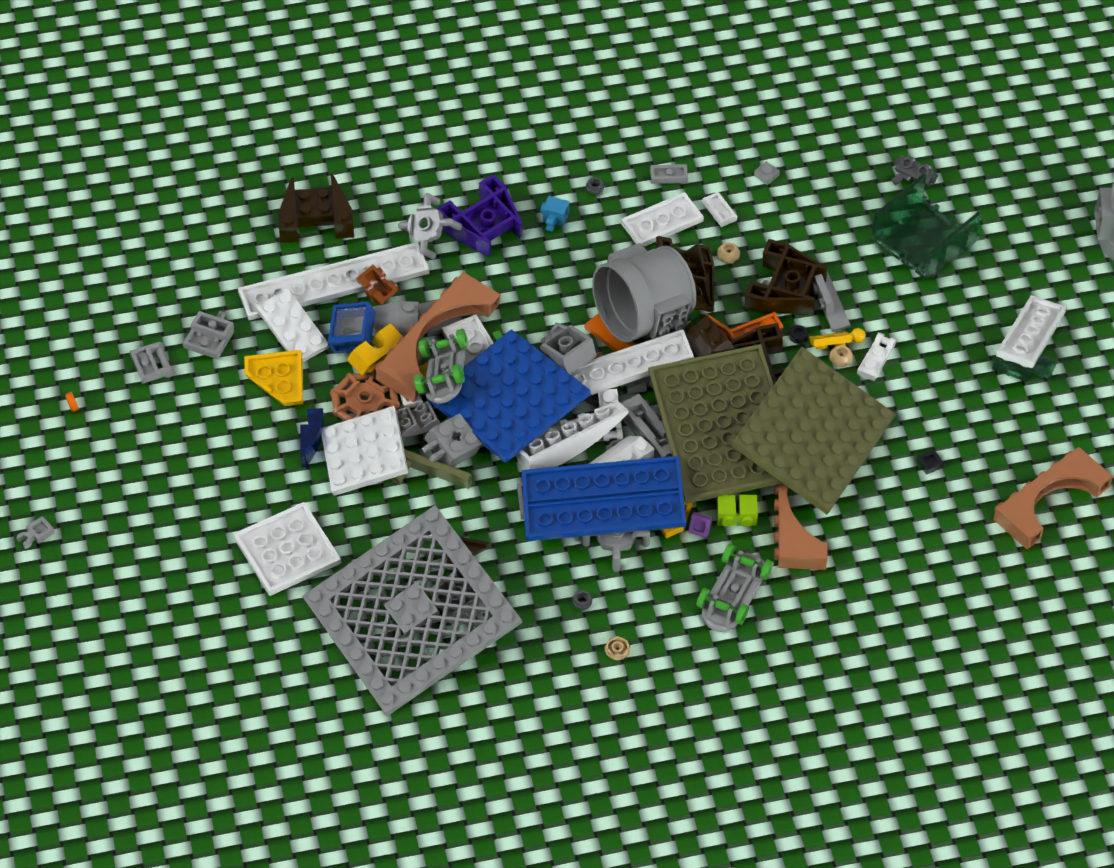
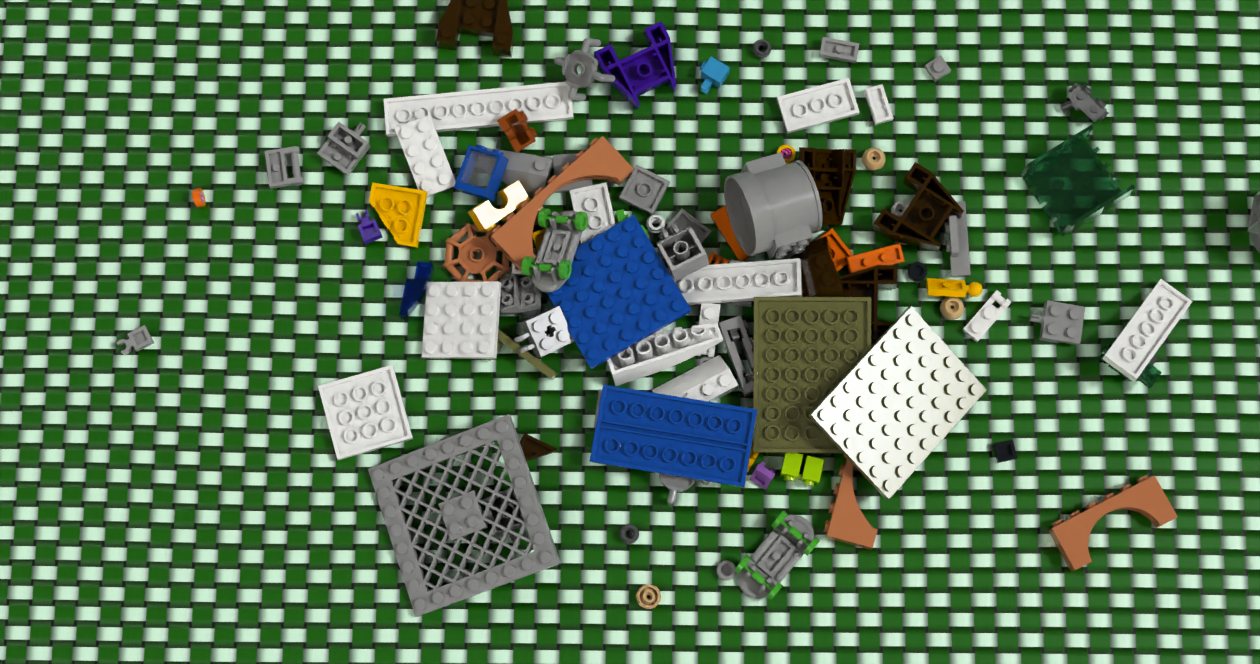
camera: 15 degrees right, 25 degrees up
none -> dark purple plate [356,209,383,244]
none -> light grey plate [619,165,670,215]
none -> white plate [646,215,665,234]
none -> light grey tile [716,560,736,581]
none -> light grey plate [1029,300,1085,345]

